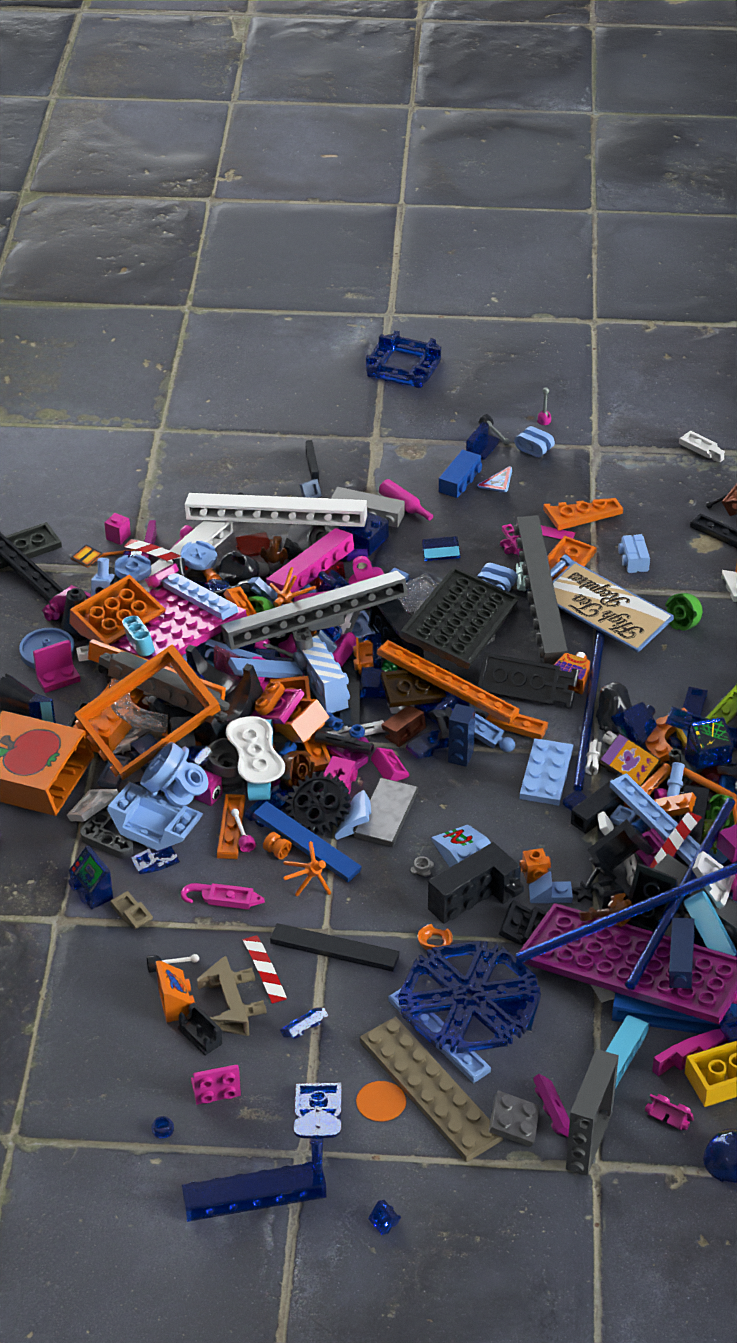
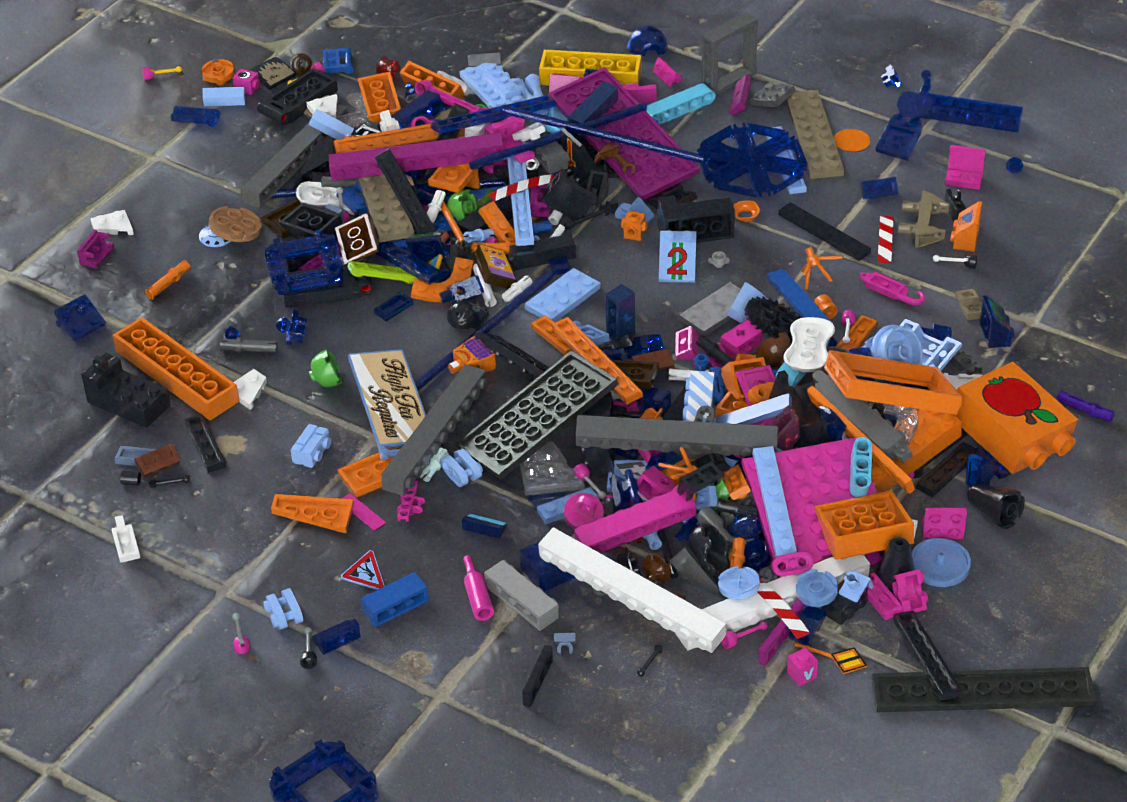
camera: 150 degrees left, 0 degrees up
none -> black hinge [677,461,724,501]

